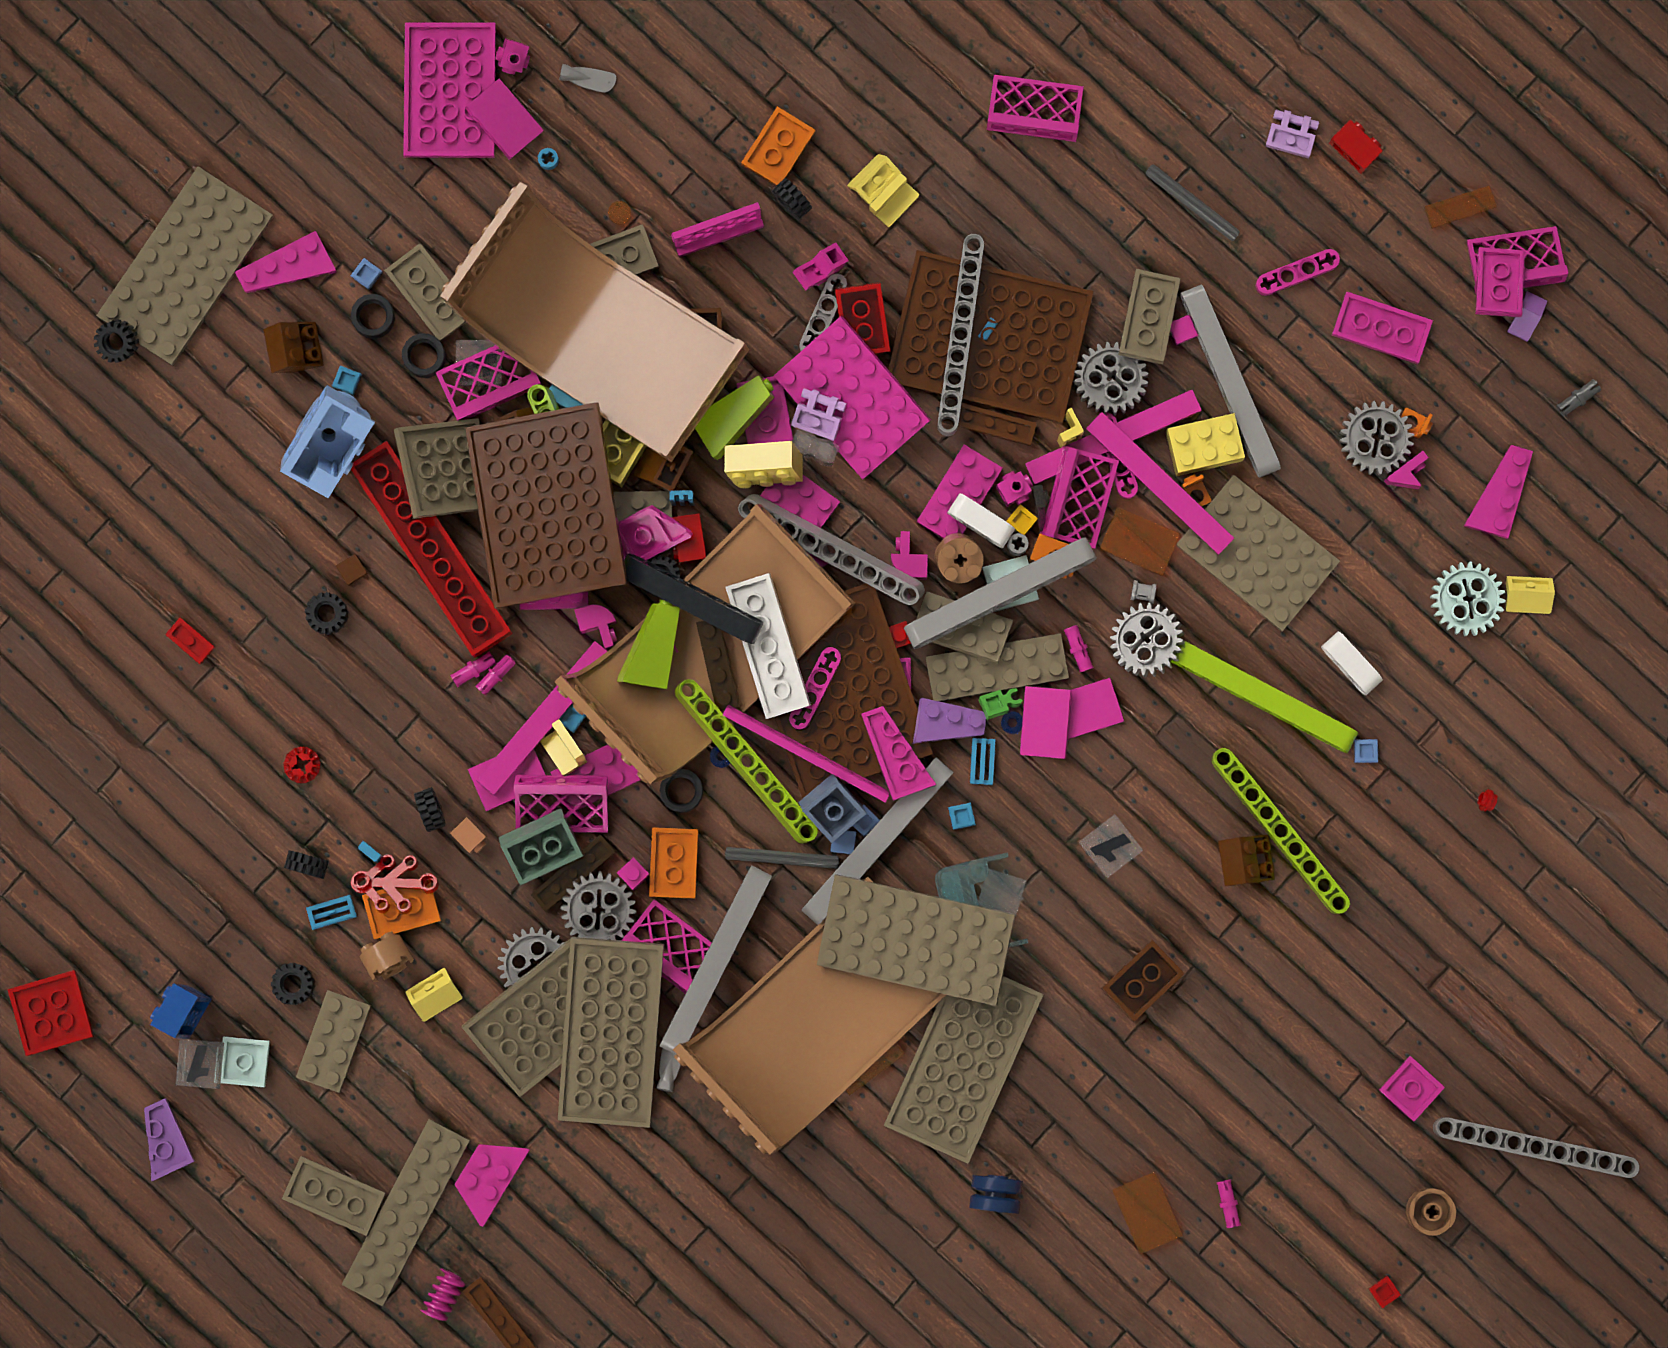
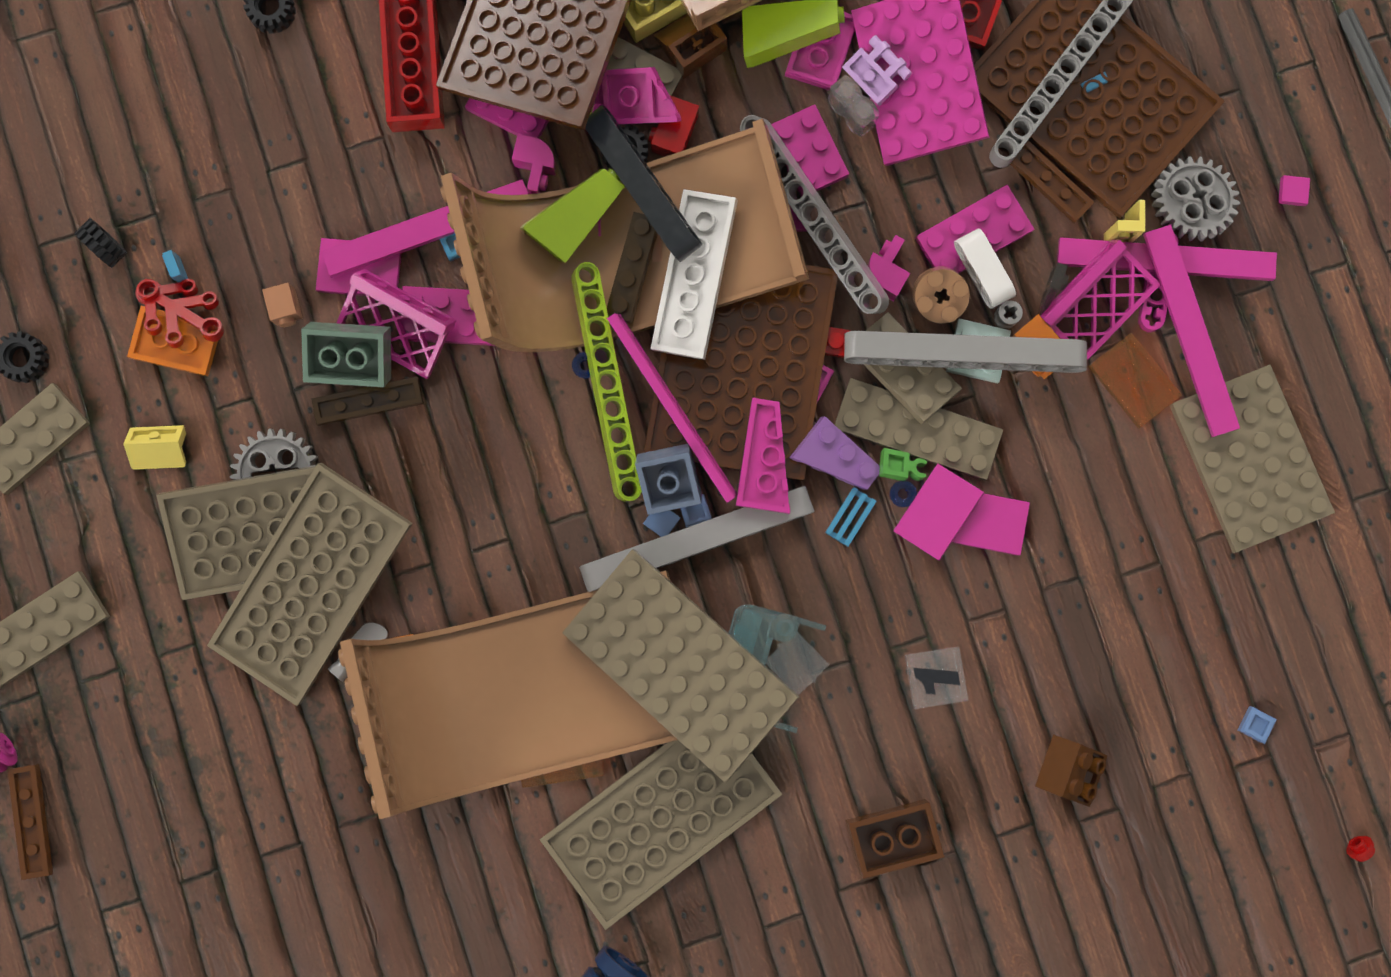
camera: 25 degrees right, 0 degrees up
red gear [283,747,320,783] -> none
dark azure tile [306,895,357,930] -> none
medium nougat brick [360,931,414,982] -> none
black tyre [414,787,446,832] -> none
dark pink pin [450,651,497,687] -> none
dark pink wing [454,1144,530,1227] -> none
dark pink axle [475,655,515,696] -> none
light yellow panel [541,719,587,776] -> none
light grey gear [561,872,636,940] -> none
dark pink brick [617,857,650,891] -> none
dark pink fence [621,899,712,994] -> none
orange plate [649,828,698,899] -> none
black tyre [659,769,704,813] -> none
light grey beam [660,865,772,1054] -> none
dark azure tile [670,490,694,506] -> none
light yellow brick [725,441,803,488] -> none
dark grey axle [725,847,839,869] -> none
dark pink beam [789,647,841,730] -> none
dark azure tile [948,802,976,830] -> none
dark pink brick [996,471,1033,507] -> none
yellow plate [1006,504,1038,535] -> none
dark pink pin [1064,625,1094,673] -> none
light grey gear [1110,603,1185,678] -> none
dark tan plate [1118,269,1181,365] -> none
light grey bush [1130,580,1157,604] -> none
light yellow brick [1166,413,1245,476] -> none
lime beam [1170,641,1358,753] -> none
light grey beam [1180,284,1281,478] -> none
orange bracket [1181,474,1212,507] -> none
lime beam [1211,748,1350,914] -> none
white beam [1321,631,1383,696] -> none

